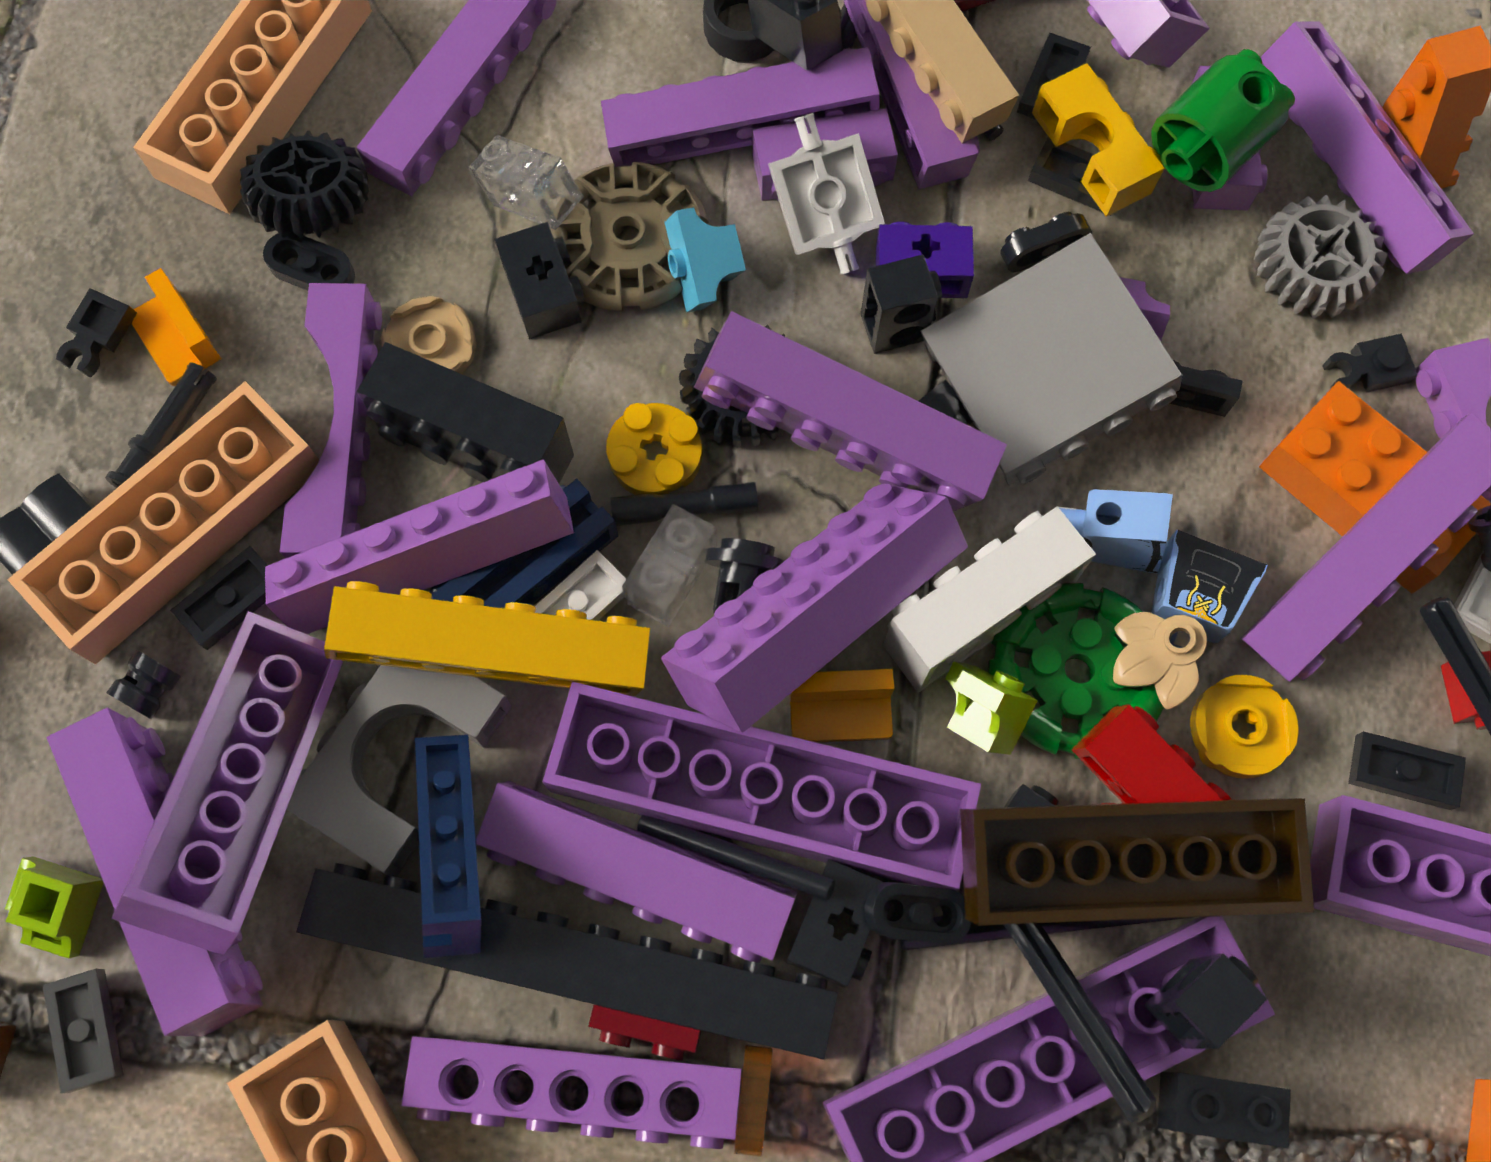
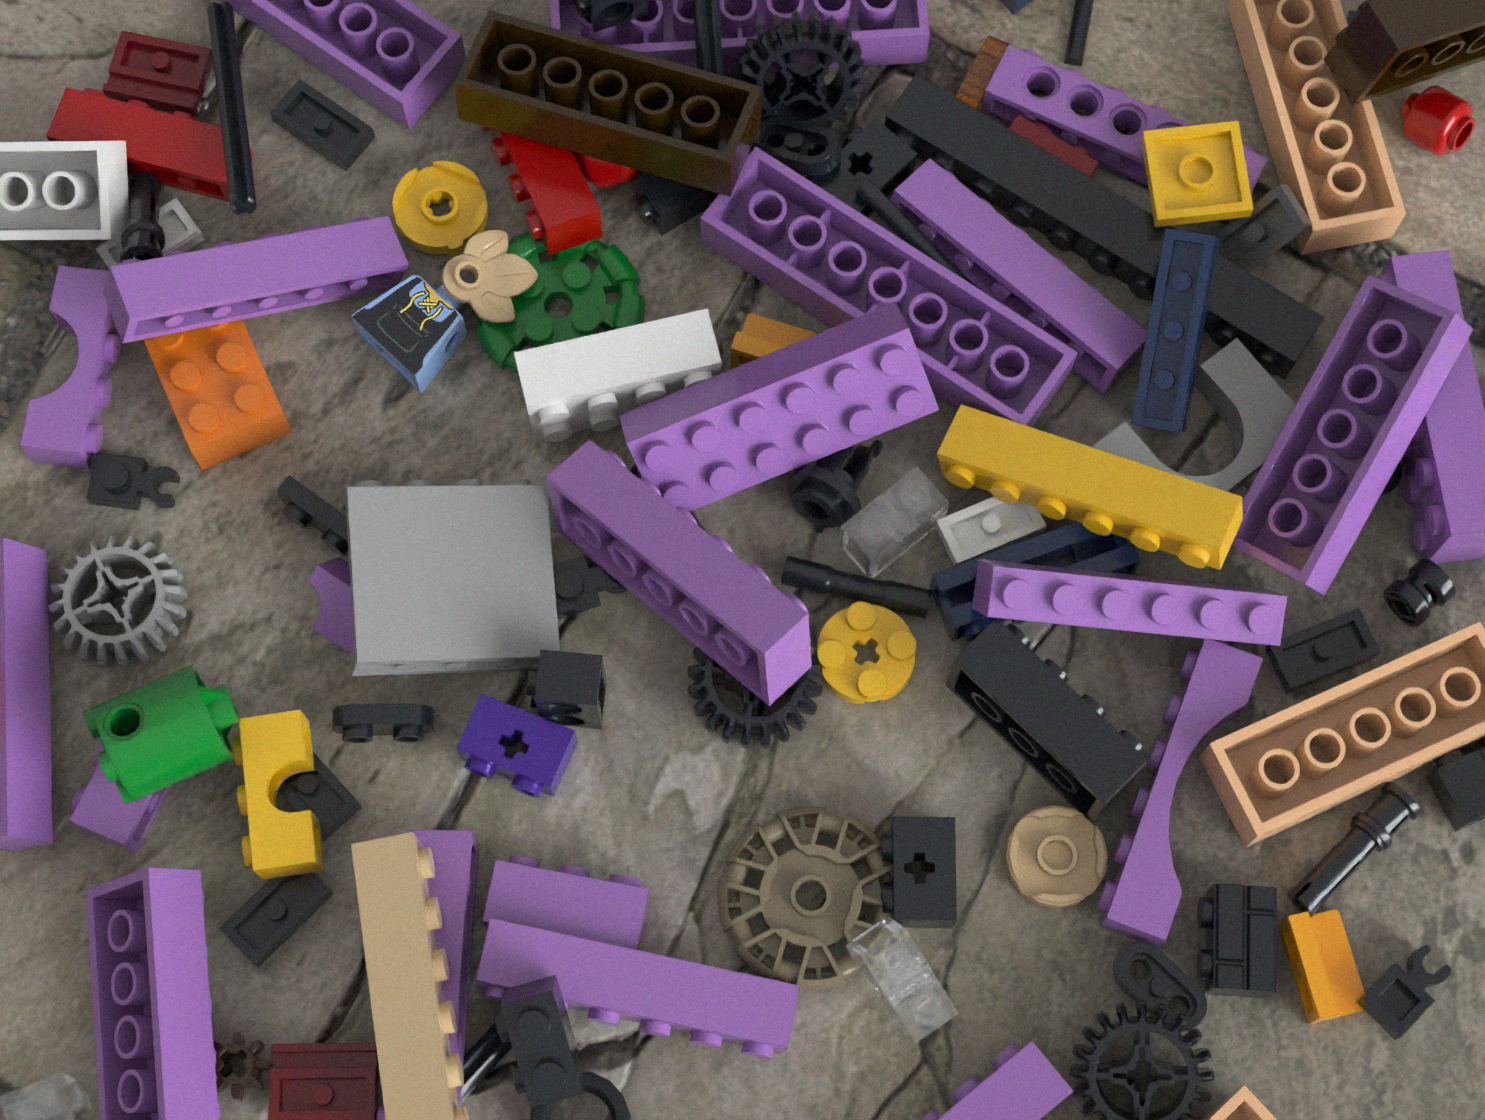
camera: 160 degrees left, 0 degrees up
medium azure brick [664,207,746,313] -> none
white plate [768,113,885,274] -> none
lime brick [945,661,1038,755] -> none
light blue torso [1056,489,1173,574] -> none
none -> black gear [738,9,866,128]
none -> yellow plate [1141,120,1254,227]
none -> black brick [1197,883,1277,998]
none -> dark grey plate [1214,184,1312,272]

